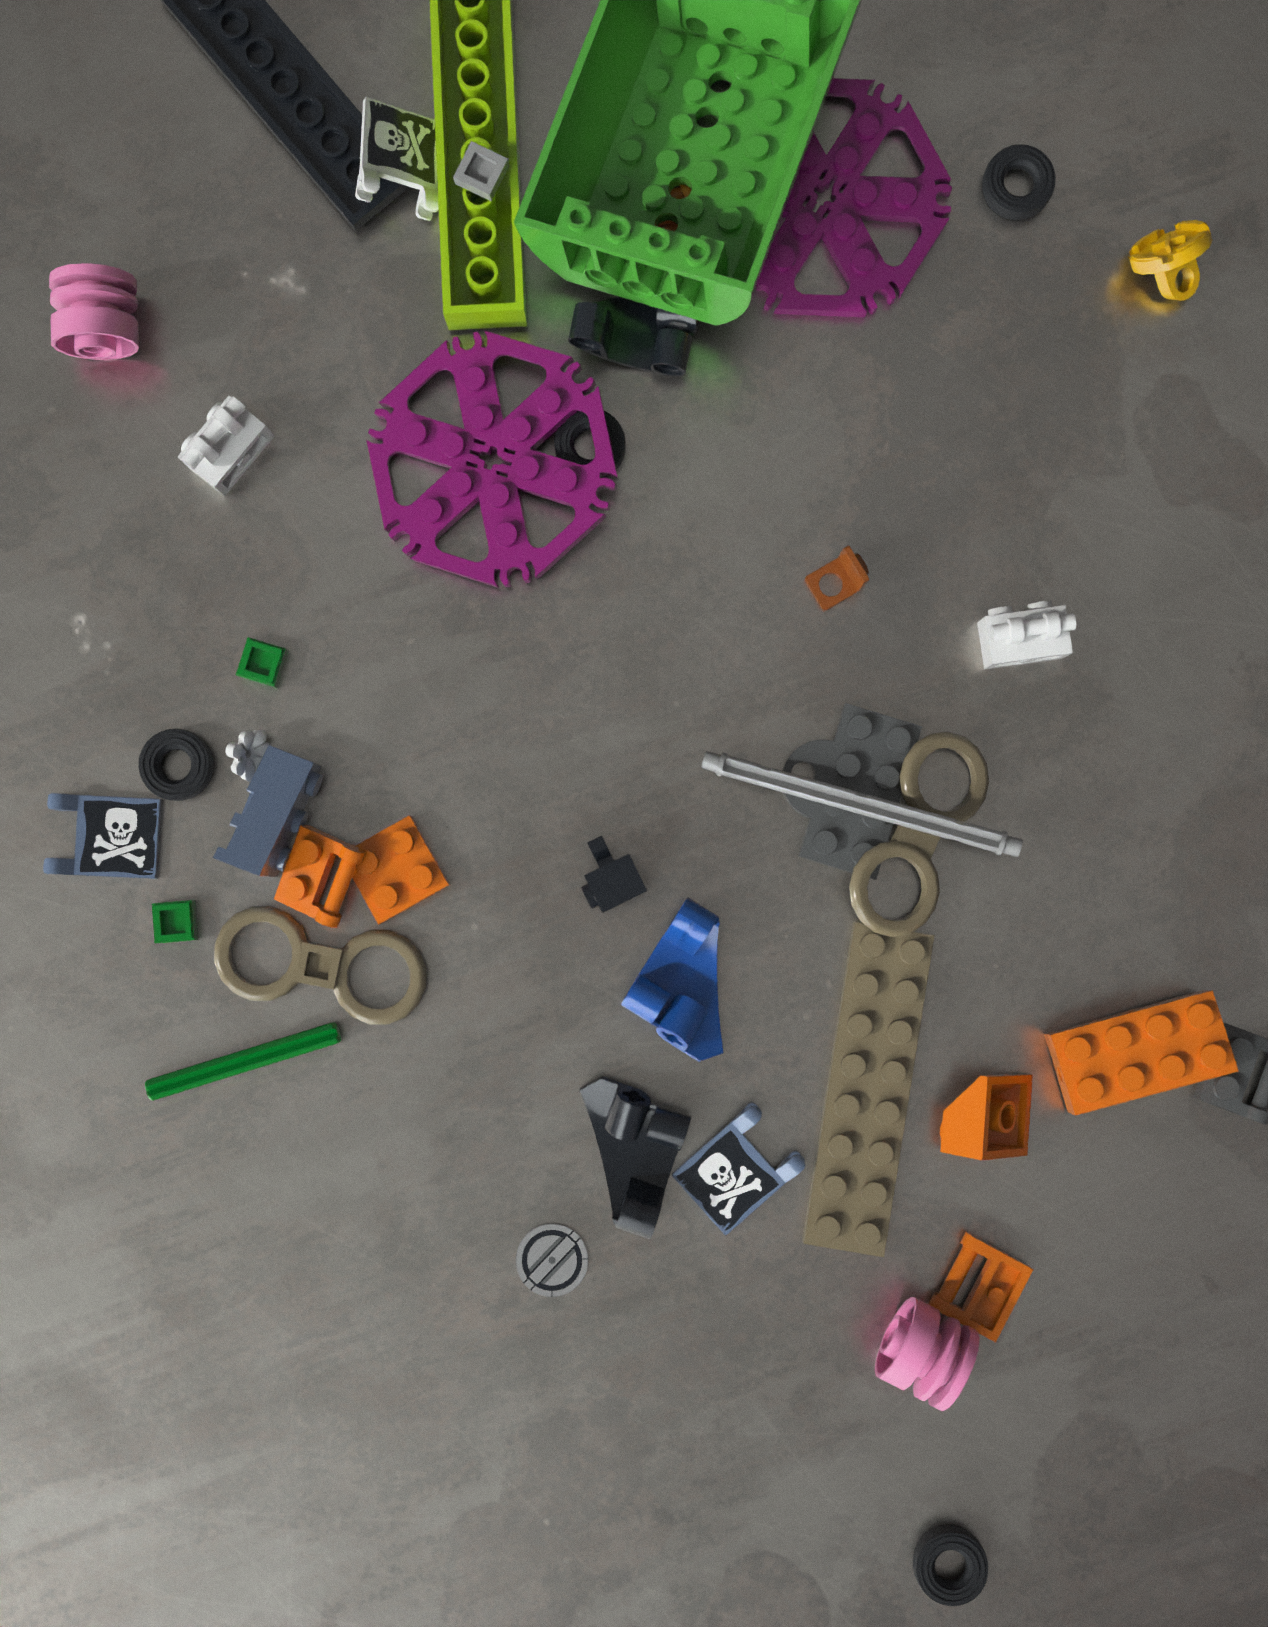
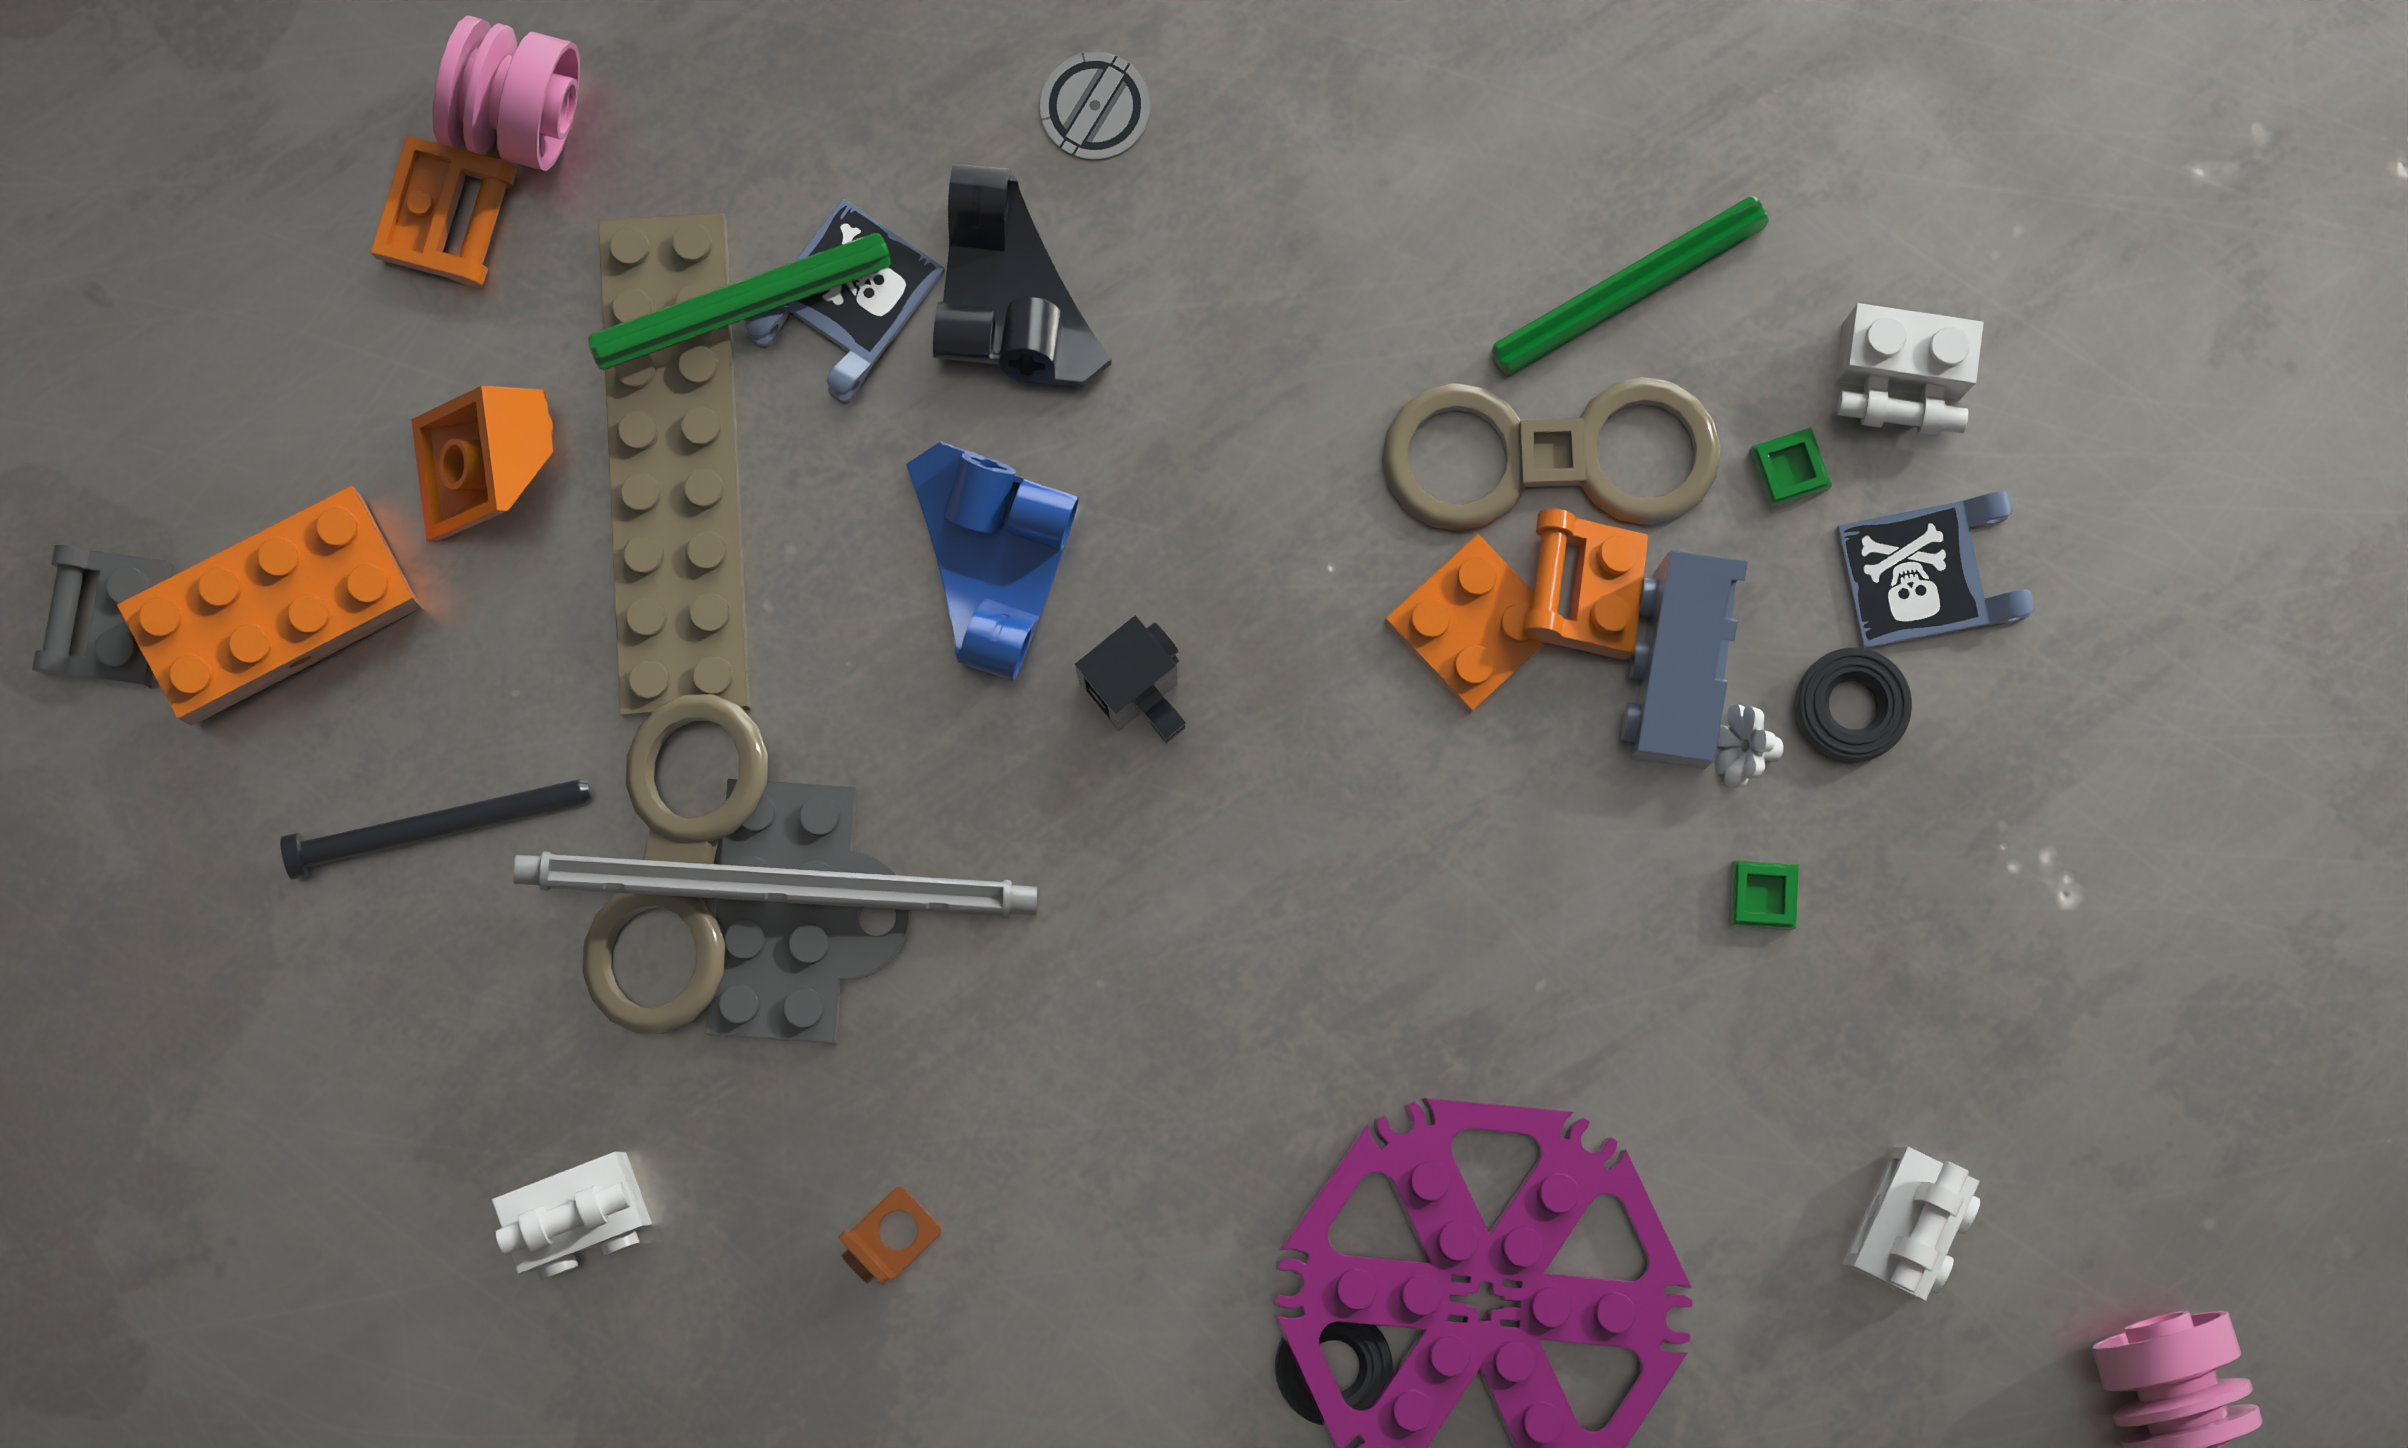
camera: 160 degrees right, 5 degrees down
none -> black bar [280,779,592,880]
none -> green axle [588,233,891,370]
none -> white brick [1836,303,1984,436]

